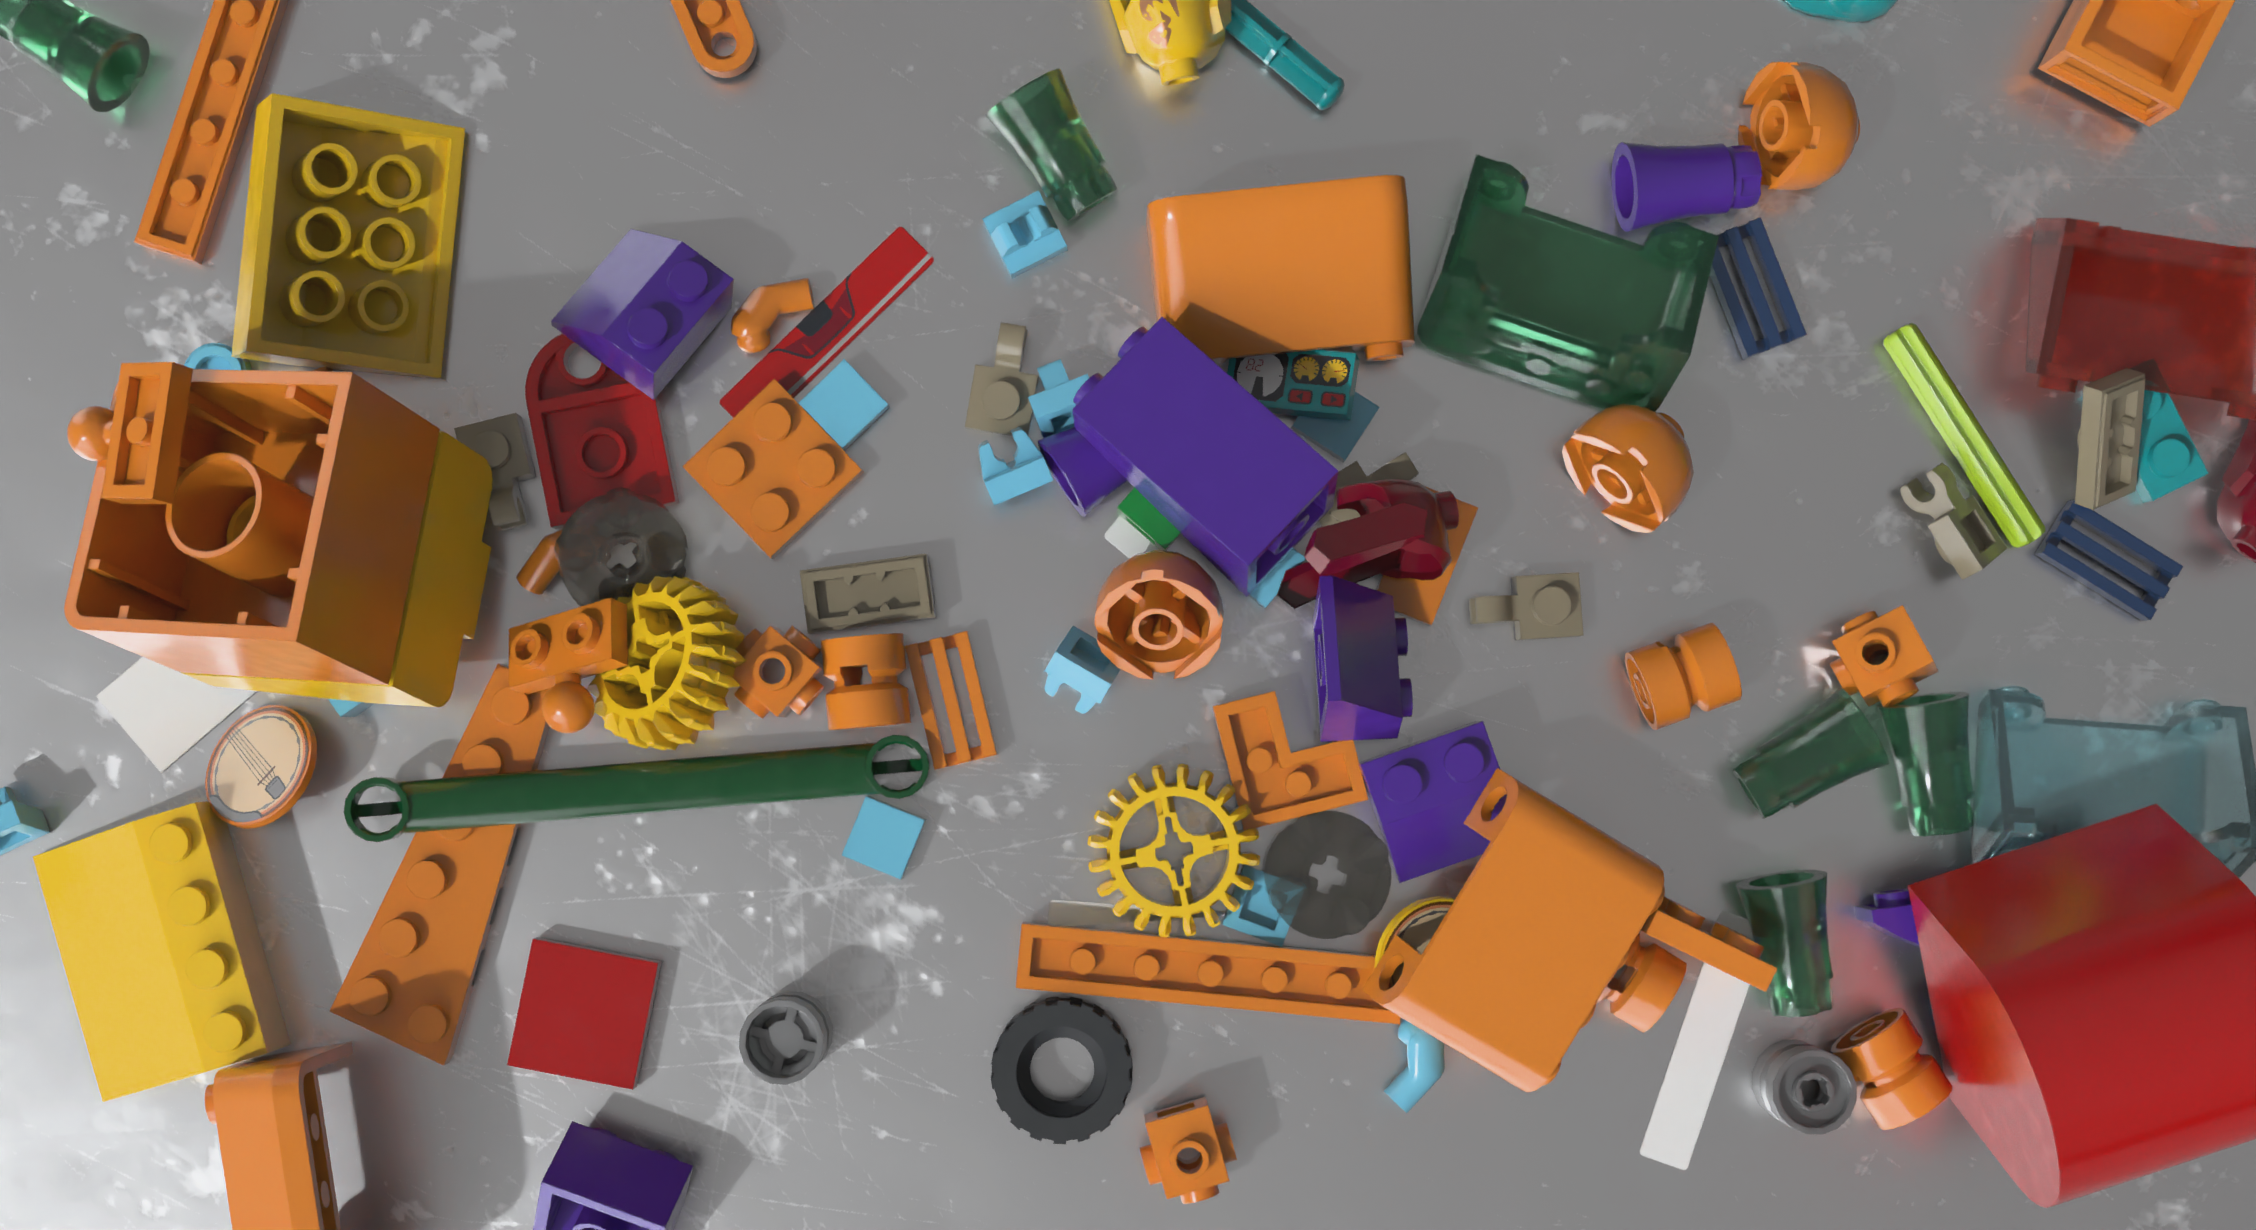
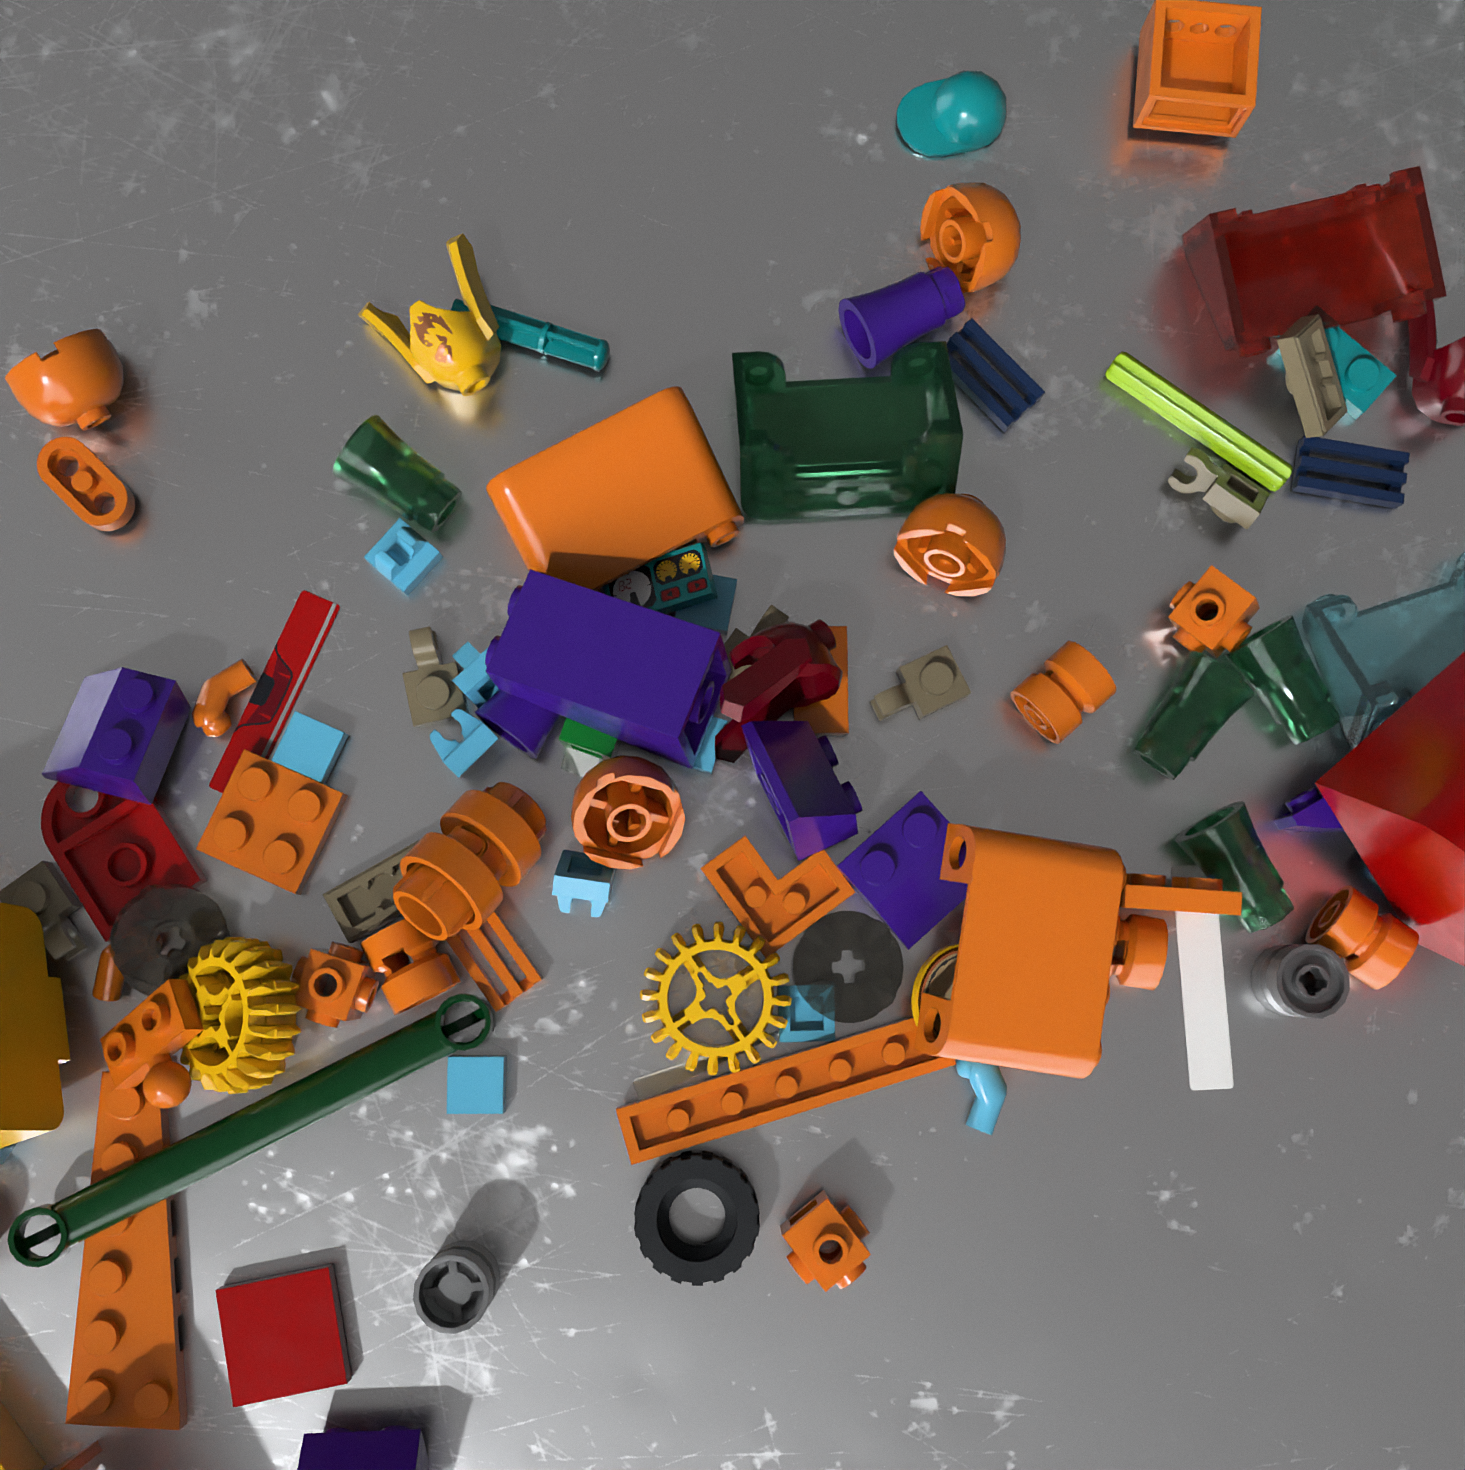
camera: 20 degrees left, 5 degrees down
none -> orange piece [393,782,547,941]

